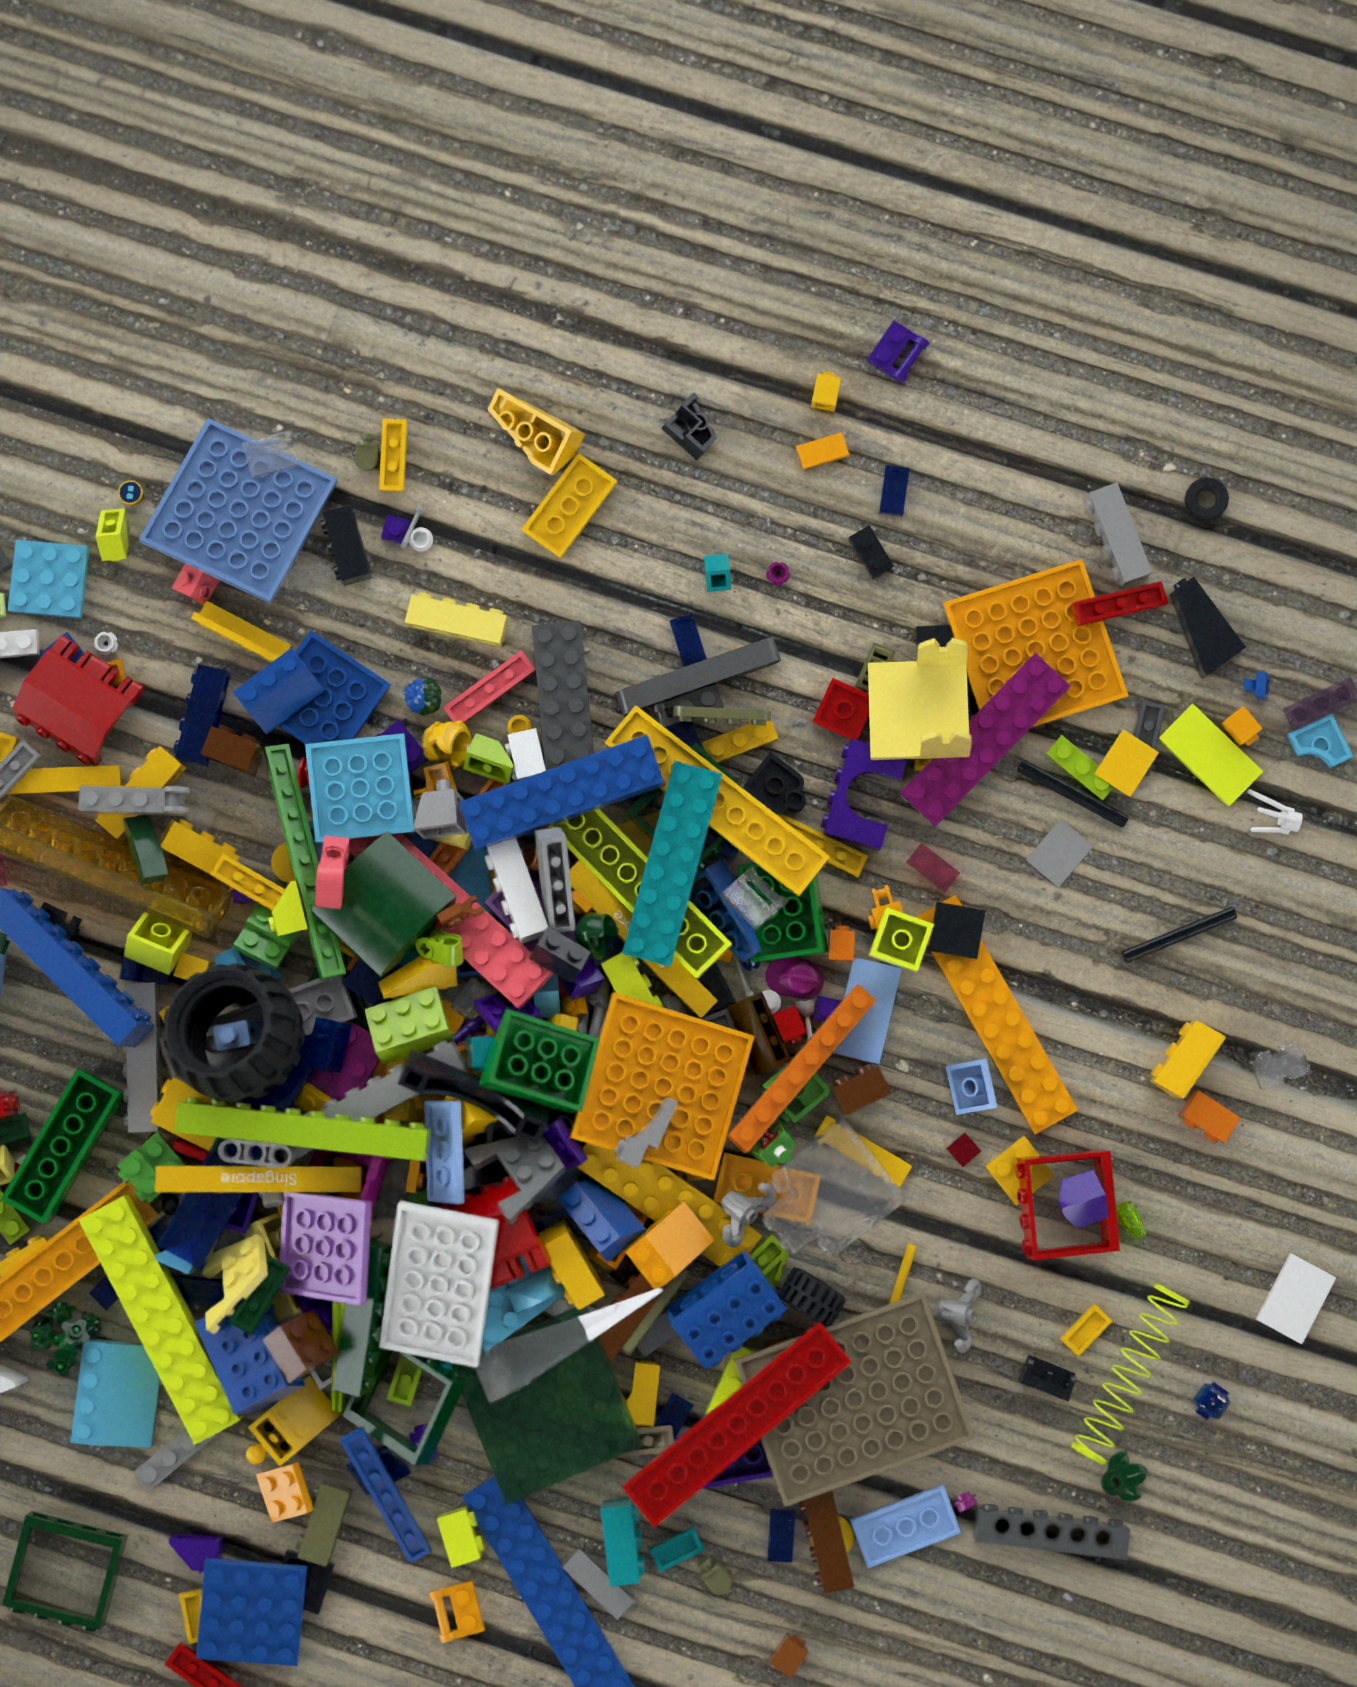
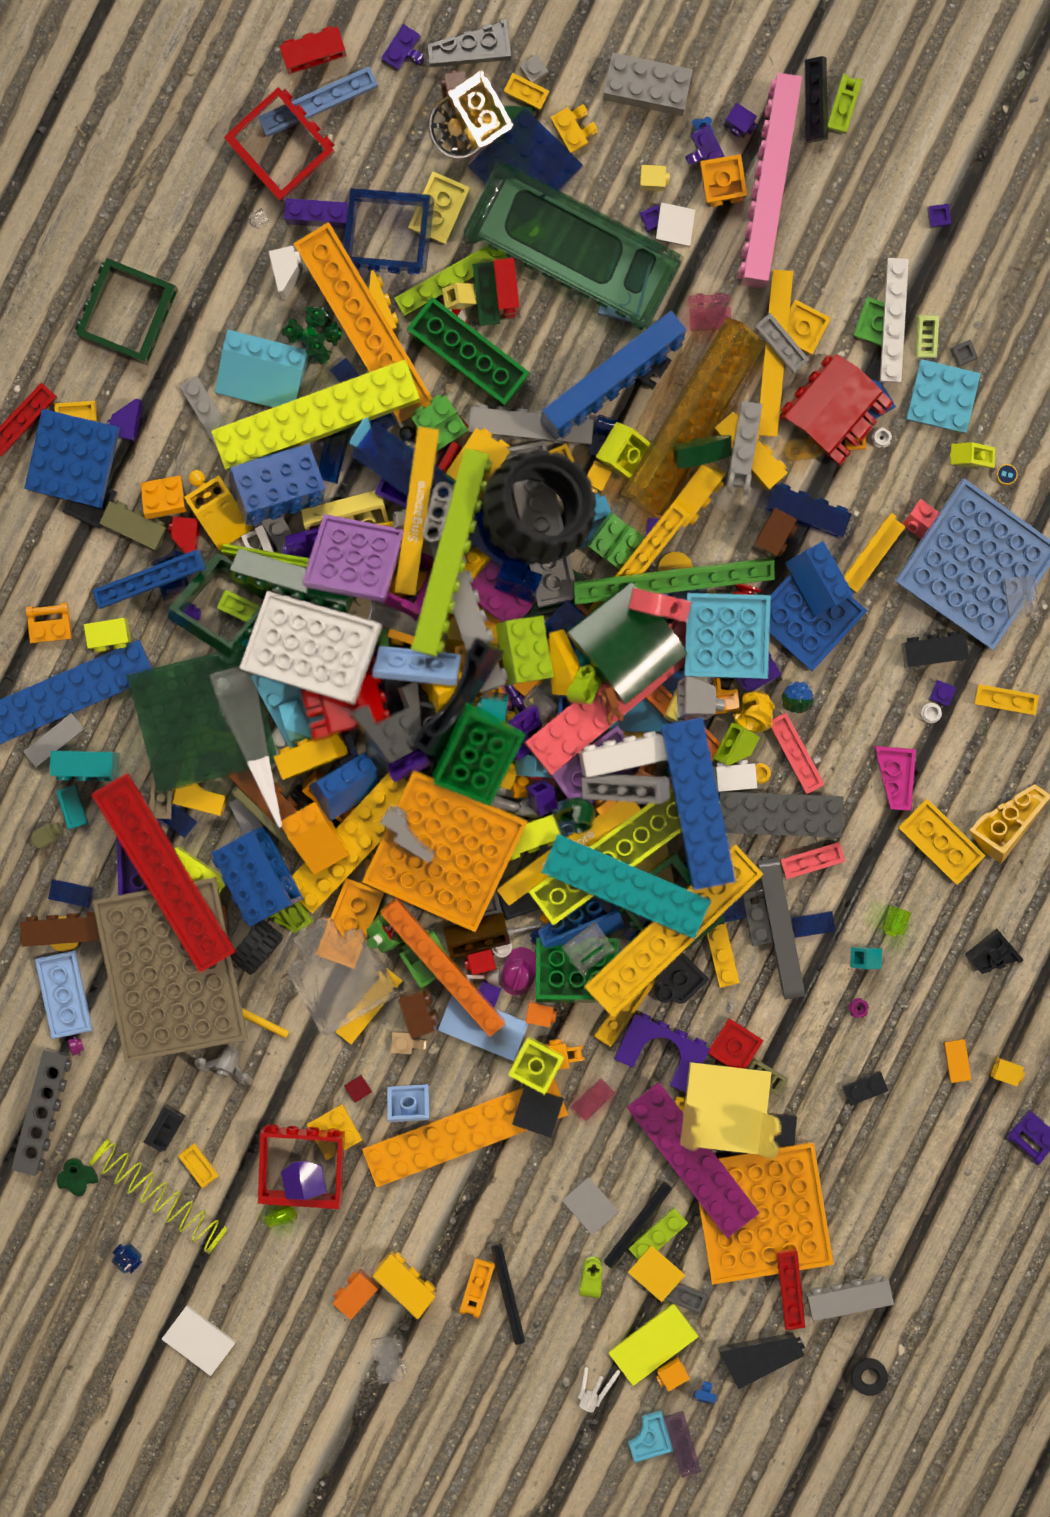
camera: 90 degrees right, 5 degrees up
light yellow wing [202,1234,268,1334] -> none
light blue torso [213,1018,264,1052] -> none
dark green tile [229,1256,292,1336] -> none
reddish brown brick [263,1310,340,1383] -> none
neon yellow slope [268,880,308,936] -> none
olive arm [355,433,379,471] -> none
light grey hinge [400,506,424,549] -> none
light yellow brick [405,592,508,648] -> none
black brick [529,926,591,983] -> none
clear plate [660,994,683,1014] -> none
olive plate [673,706,771,726] -> none
light grey piece [721,1183,776,1248] -> none
clear blue tile [879,465,910,517] -> none
none -> red slope [168,516,200,554]
none -> tan plate [391,1032,427,1054]
none -> light orange plate [459,1257,495,1319]
none -> lime piece [579,1256,603,1298]
none -> coral plate [780,842,845,879]
none -> clear yellow plate [784,438,824,461]
none -> dark pink wing [874,746,916,811]
none -> clear neon green brick [881,905,911,938]

